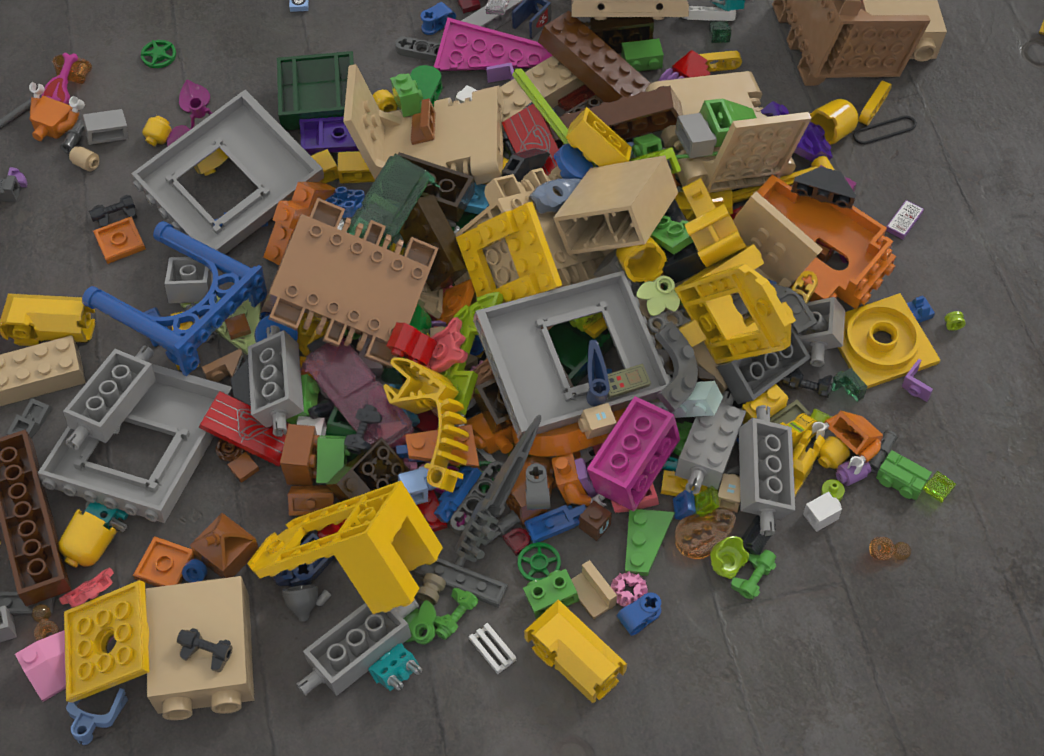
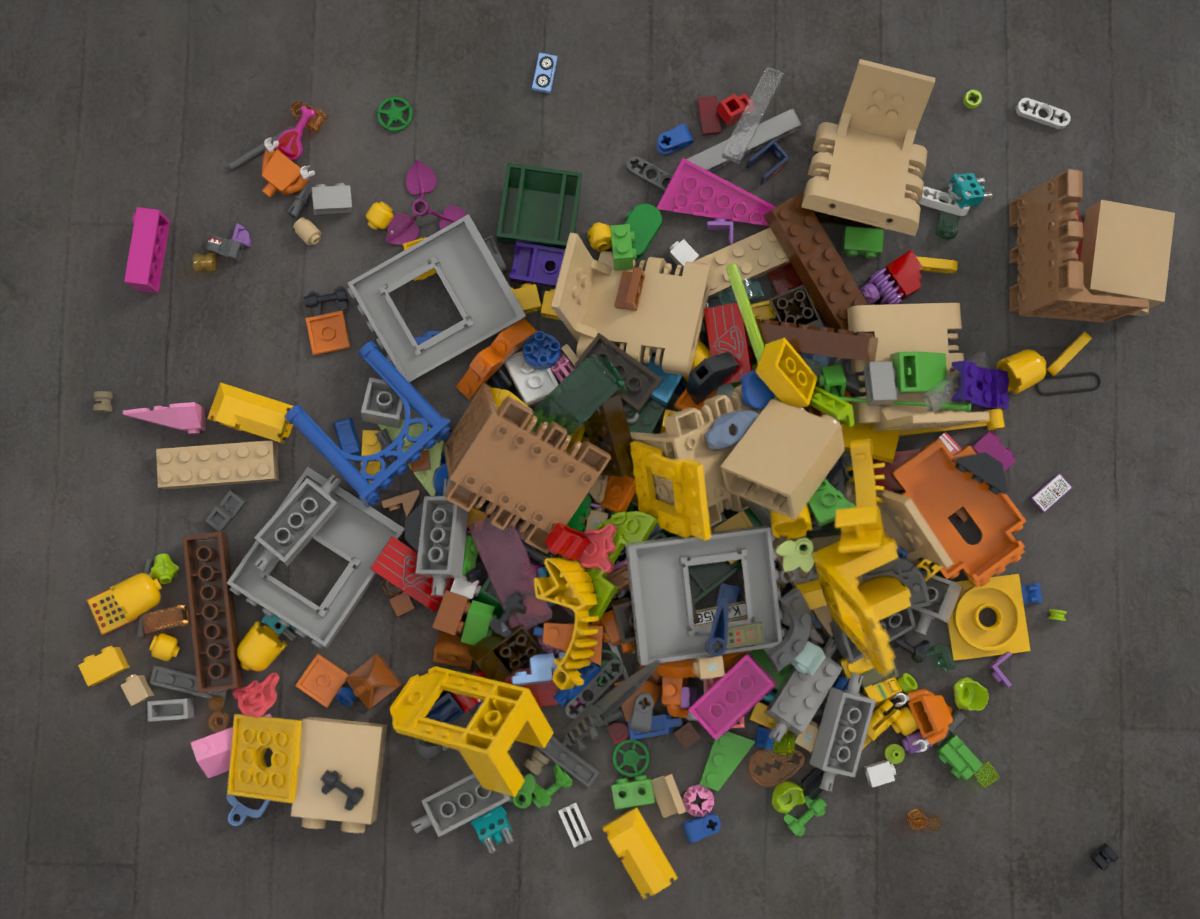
camera: 10 degrees right, 25 degrees up
none -> lime hair [953,677,989,711]

